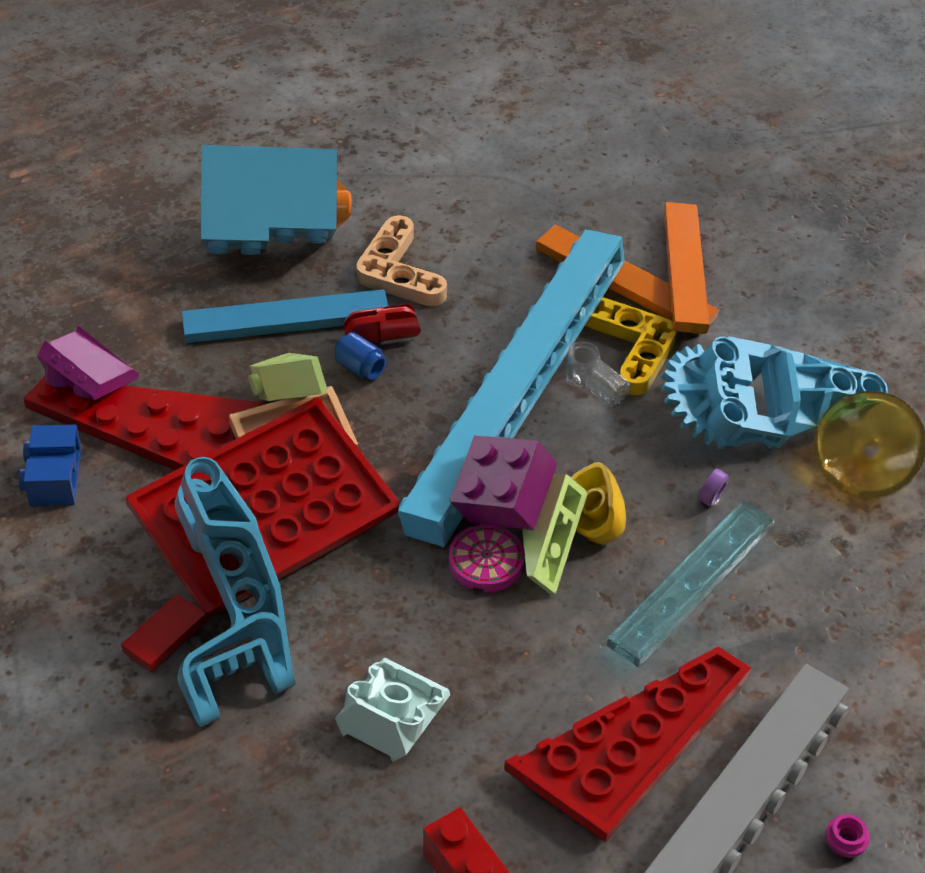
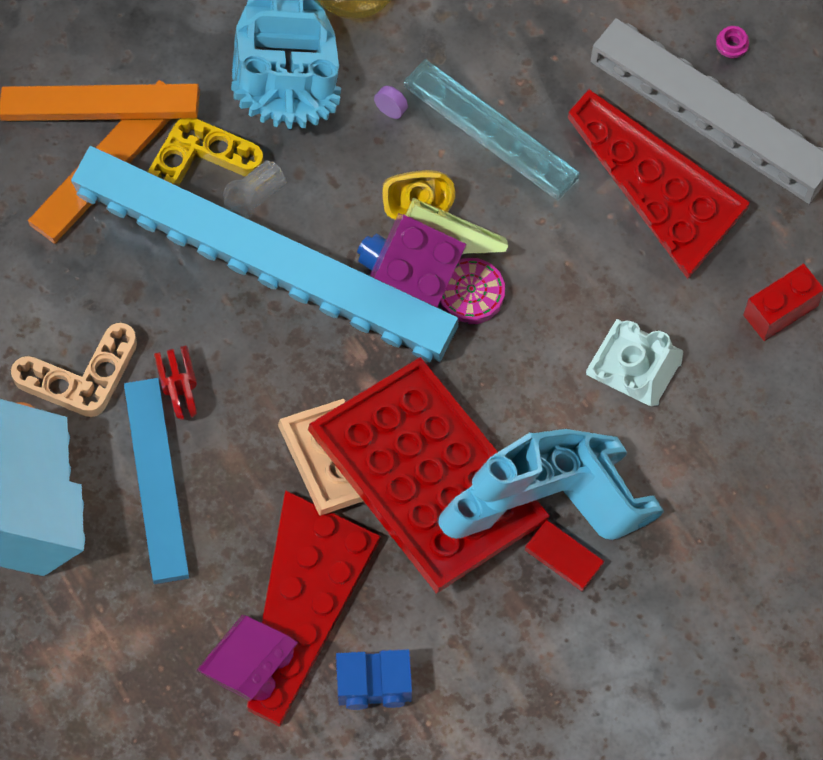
camera: 90 degrees left, 20 degrees up
yellowish green slope [248,353,328,401] -> none
blue brick [335,333,387,380] -> none

